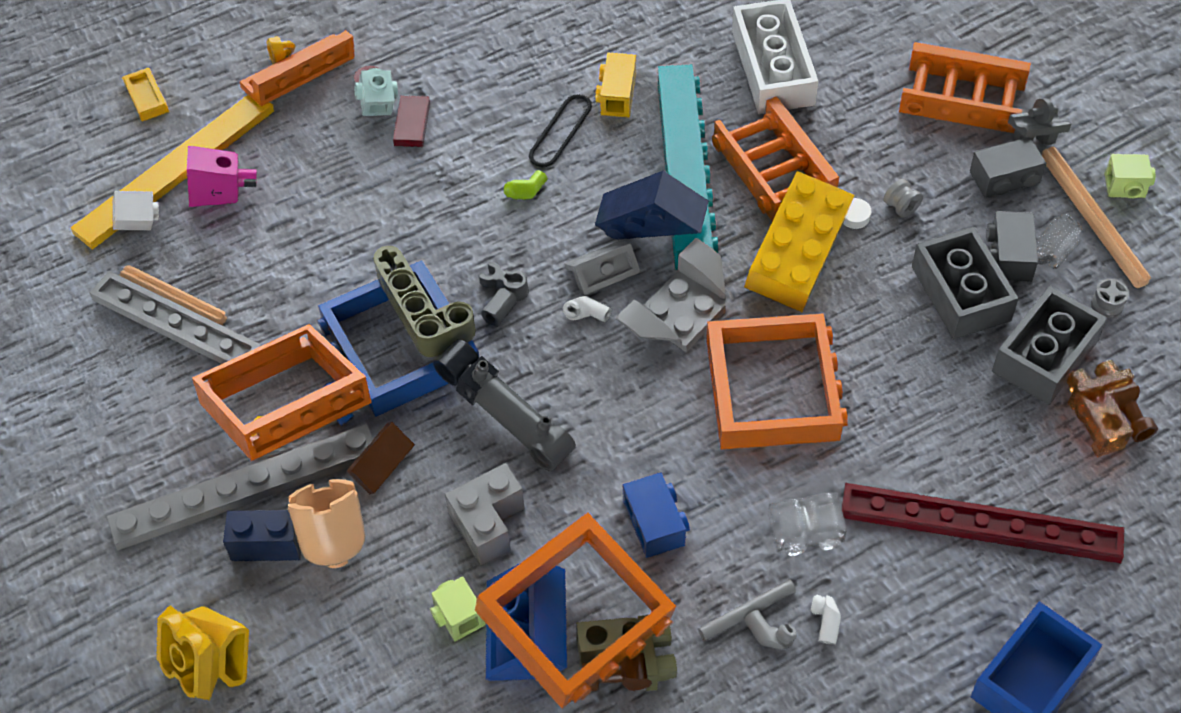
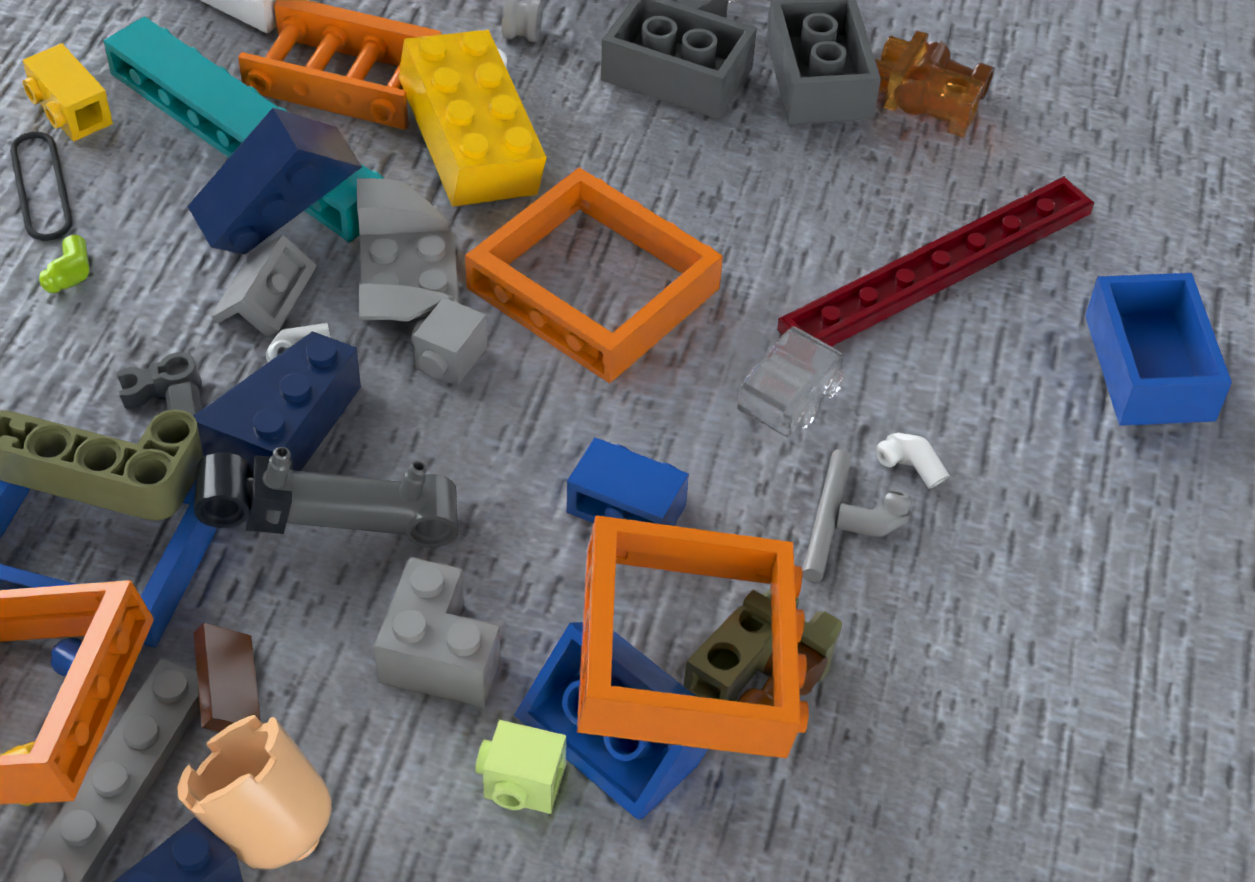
camera: 50 degrees left, 5 degrees down
none -> dark blue wedge [193,331,361,471]
none -> light grey brick [411,297,487,386]

